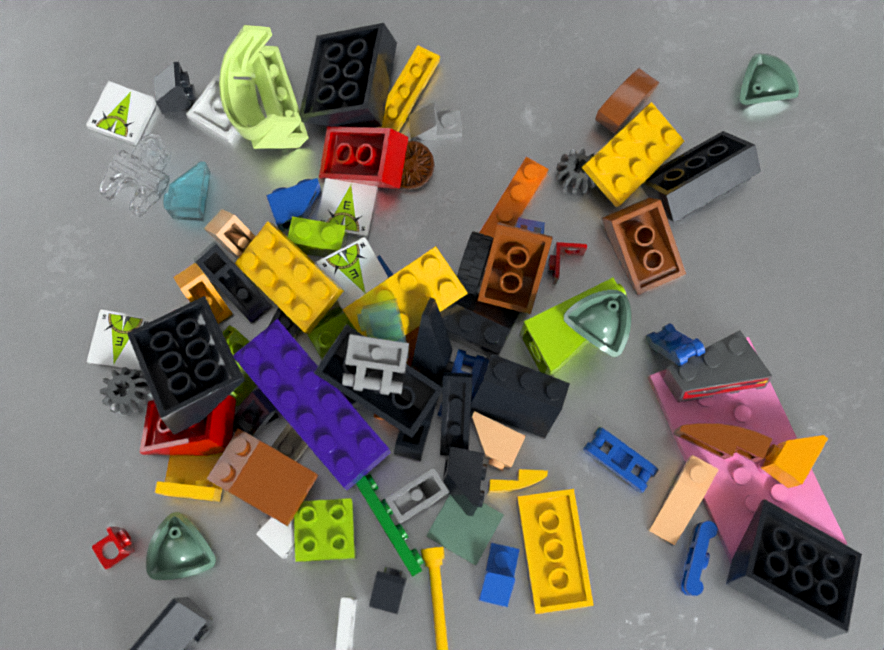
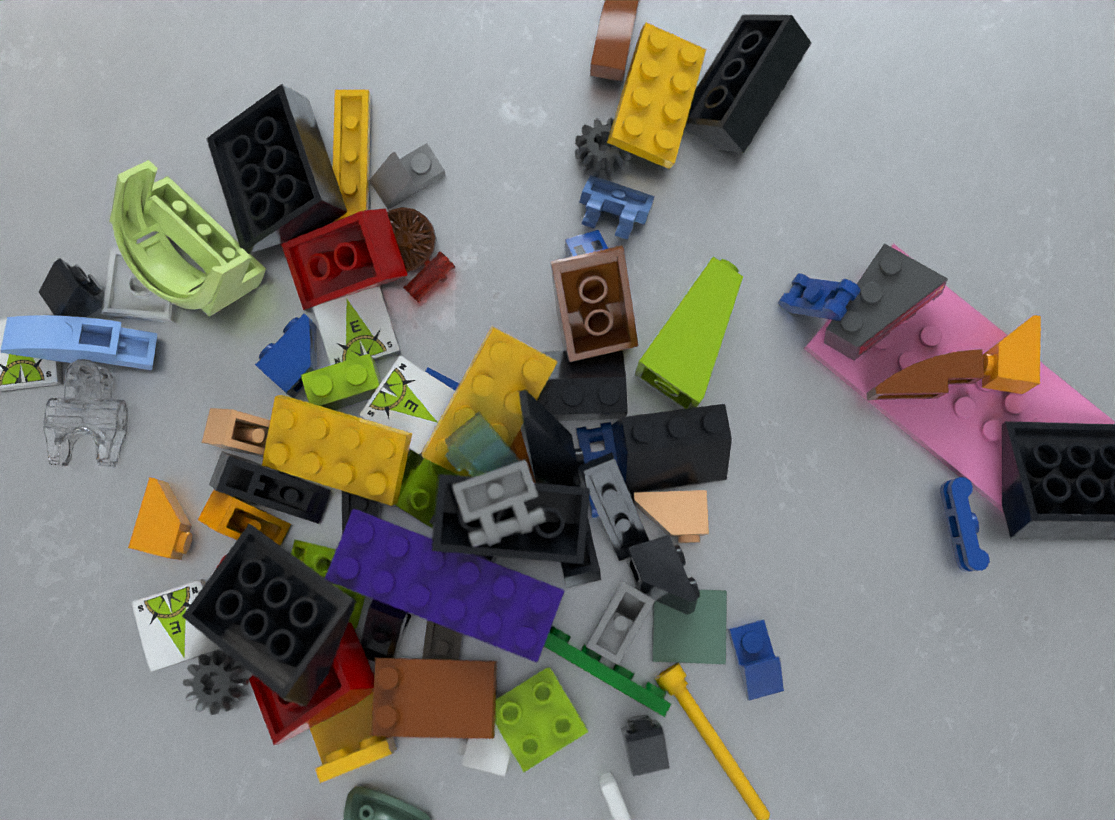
camera: 25 degrees left, 5 degrees up
clear light blue slope [163,161,211,221] -> none
black tyre [457,231,494,295] -> none
orange plate [479,157,549,237] -> none
yellow slope [488,469,548,493] -> none
yellow plate [517,489,594,614] -> none
red bracket [548,242,587,284] -> none
sand green hat [564,290,631,357] -> none
blue plate [583,427,659,493] -> none
dark orange slope [602,197,686,295] -> none
light nougat slope [649,455,719,545] -> none
none -> light blue slope [1,315,158,370]
none -> light orange slope [128,477,192,560]
none -> clear red pin [403,251,456,303]
none -> medium blue plate [579,175,655,240]

